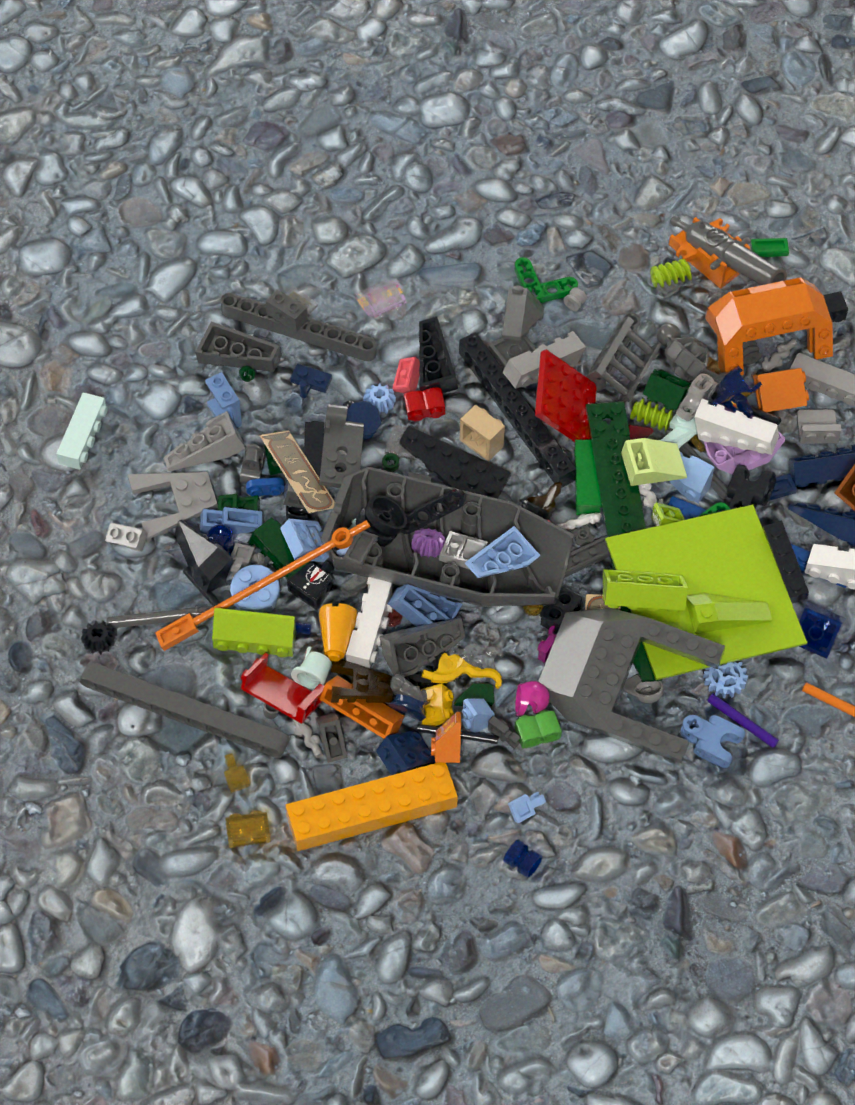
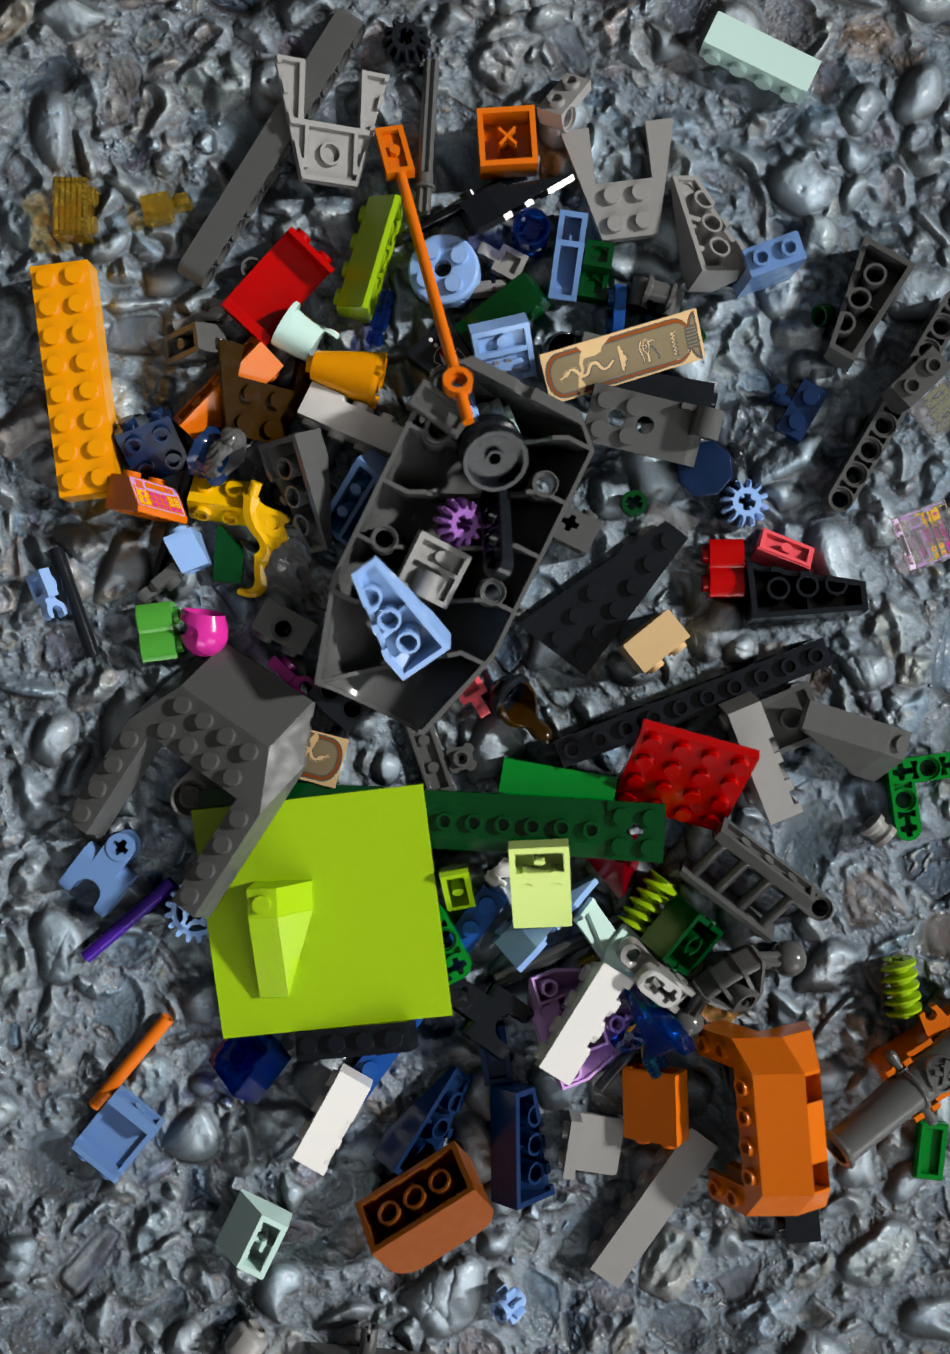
camera: 100 degrees right, 30 degrees up
white animal [556,512,602,530] -> none
lime slope [603,569,688,613] -> none
light grey animal [761,339,797,372] -> none
none -> black piece [49,546,100,659]
none -> dark grey brick [250,597,320,657]
none -> light grey wing [274,54,390,190]
none -> orange brick [476,105,538,180]

